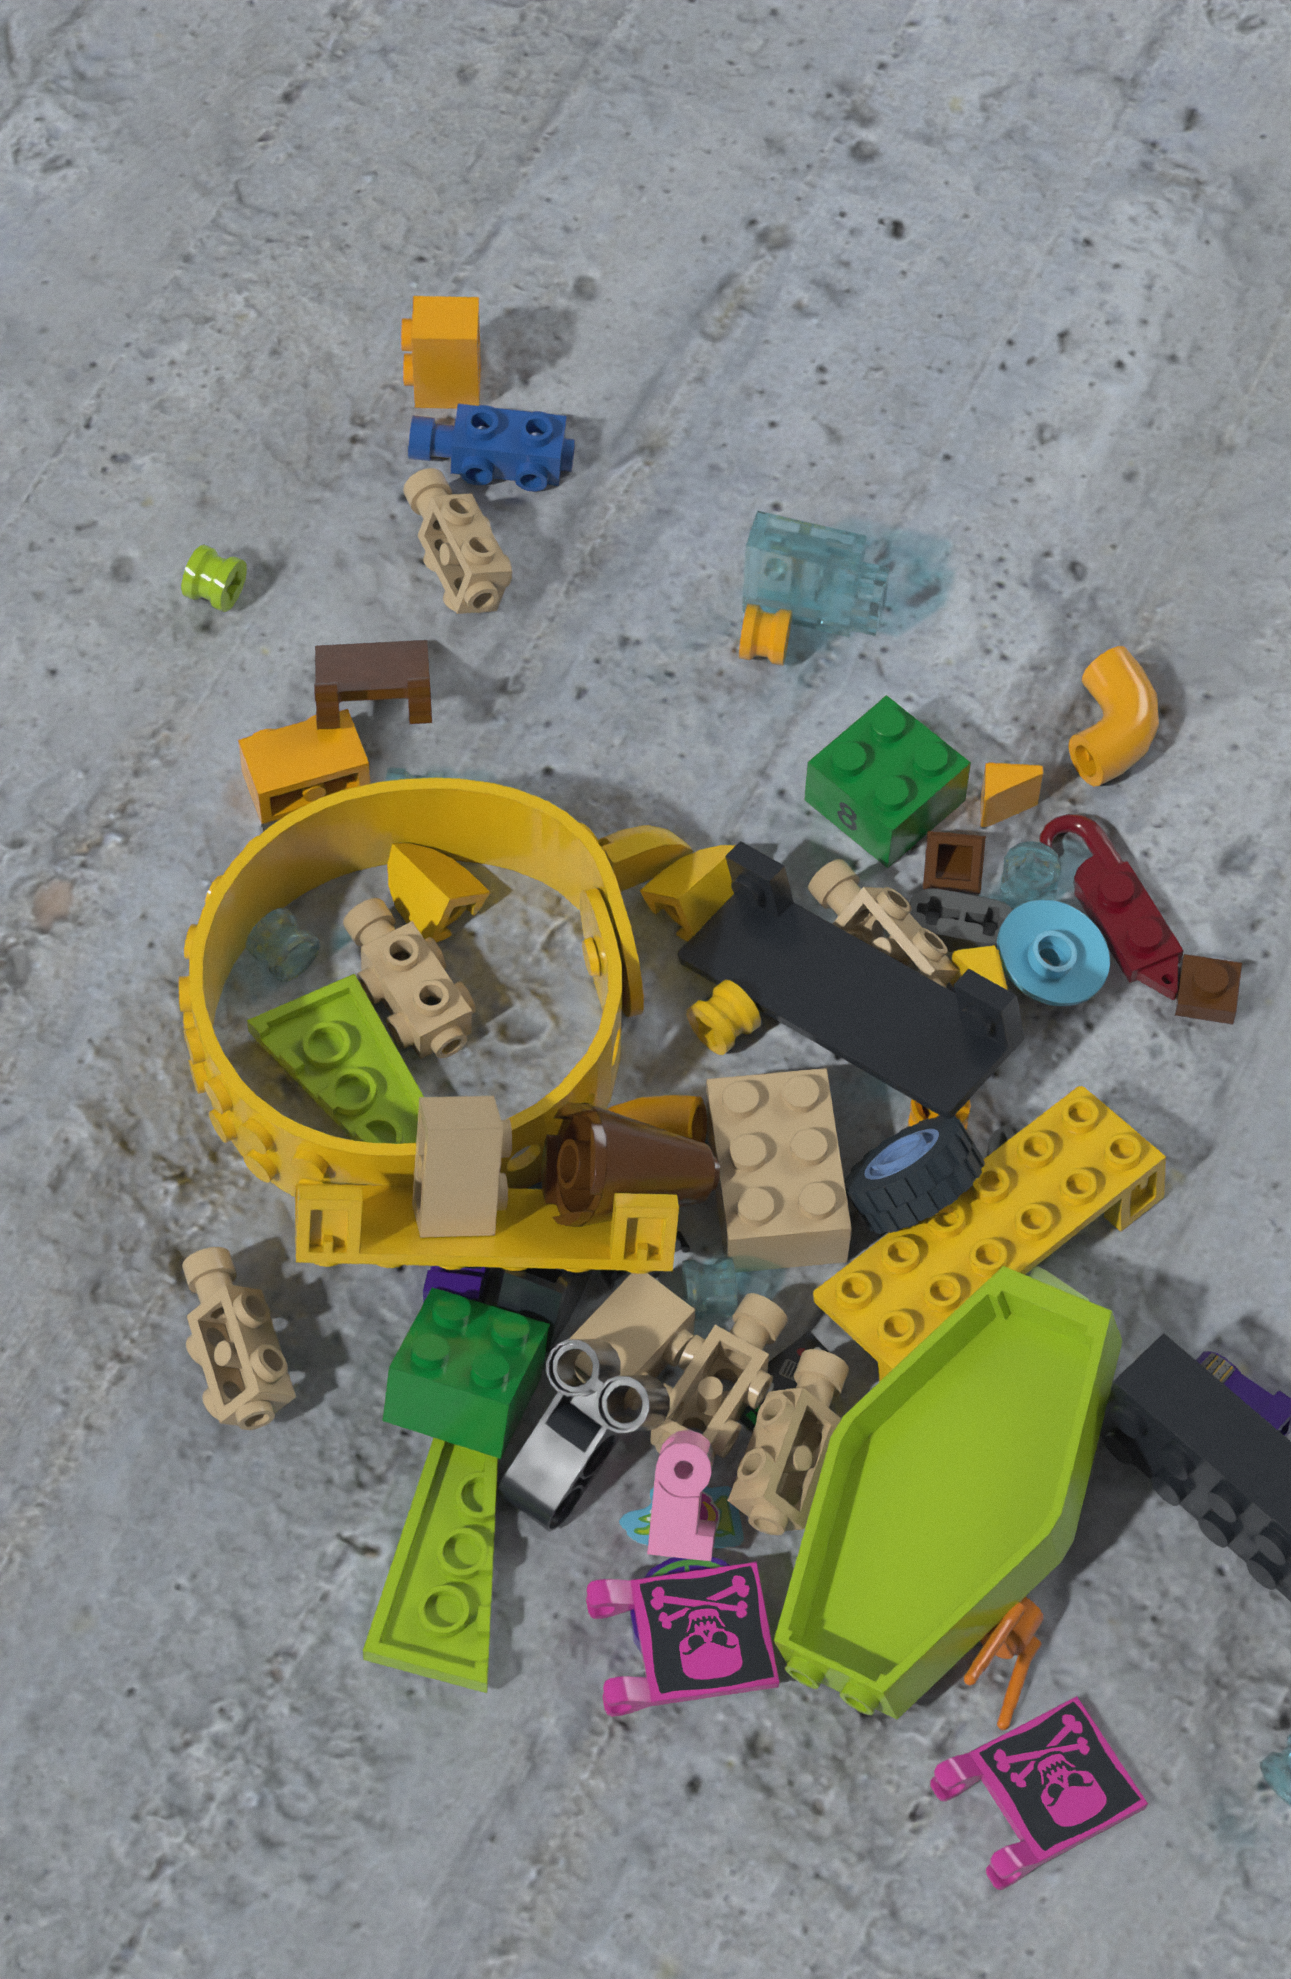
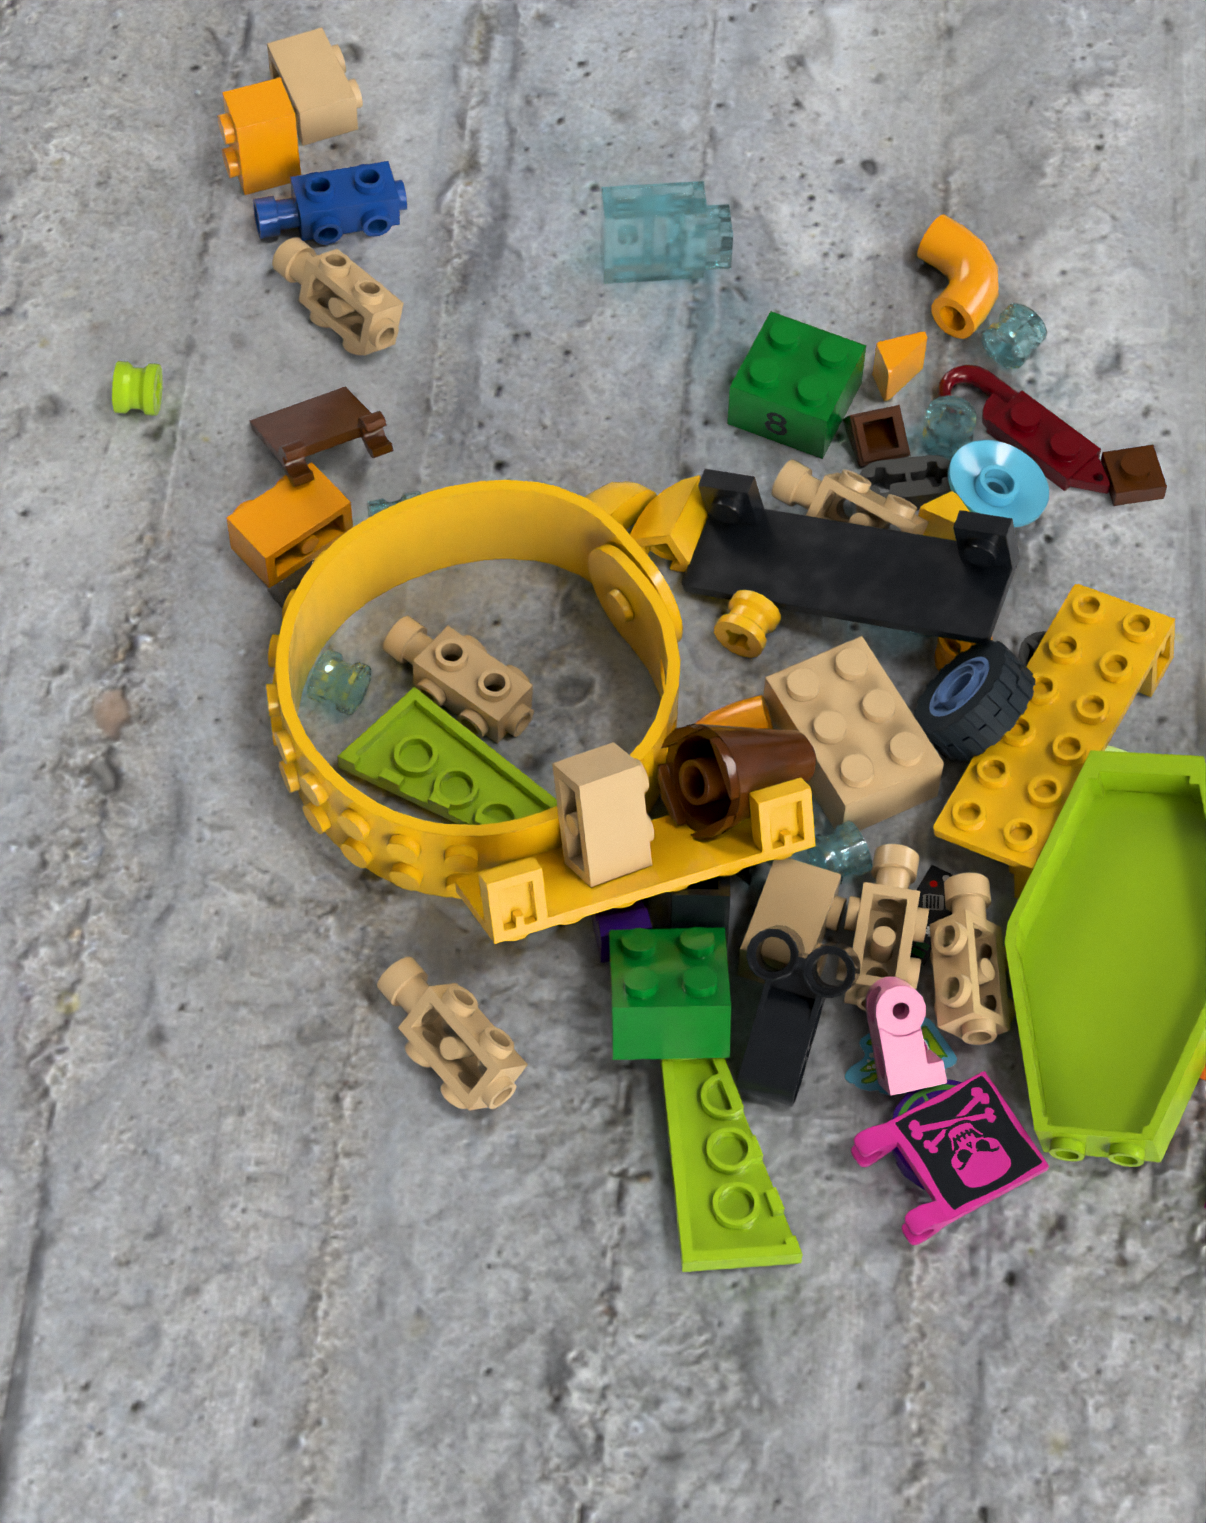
camera: 20 degrees left, 0 degrees up
yellow brick [387,843,491,943] -> none
light orange wheel [739,603,793,666] -> none
none -> tan brick [267,27,363,146]
none -> clear light blue wheel [982,303,1047,369]

